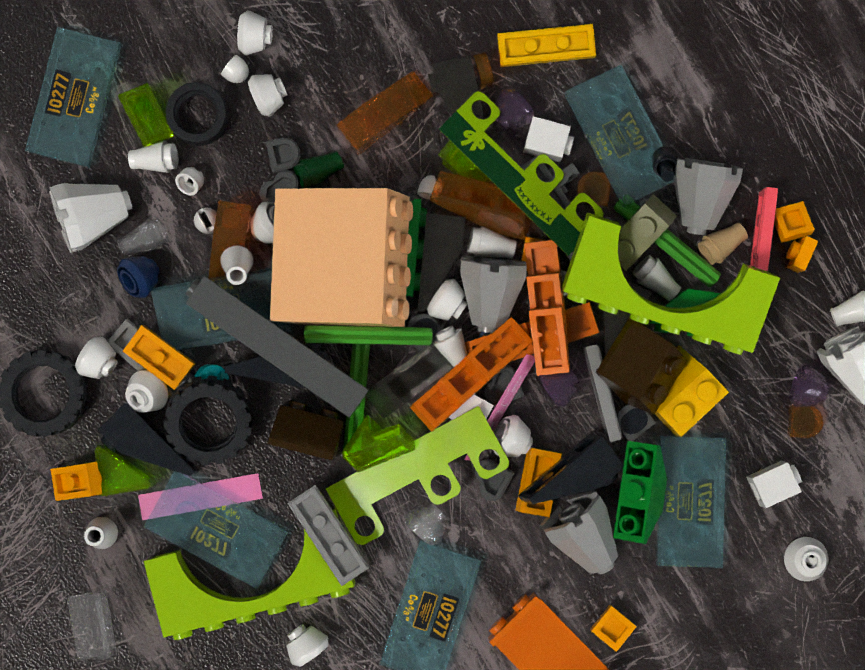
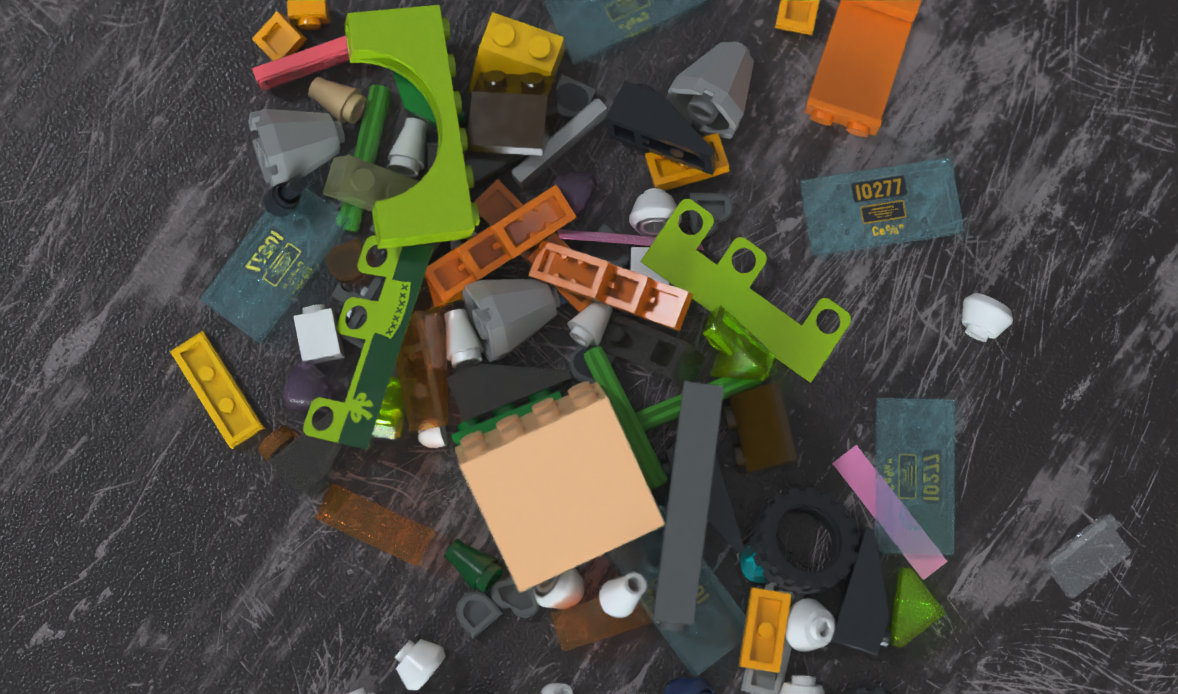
camera: 110 degrees left, 5 degrees down
light orange plate [50,462,102,501] -> none
white cone [84,517,118,549] -> none
lime arch [144,508,355,640] -> none
white hinge [194,207,221,234] -> none
light grey tile [287,485,370,586] -> none
clear cone [405,503,447,546] -> none
white cone [427,279,467,321] -> none
green slope [613,441,667,544] -> none

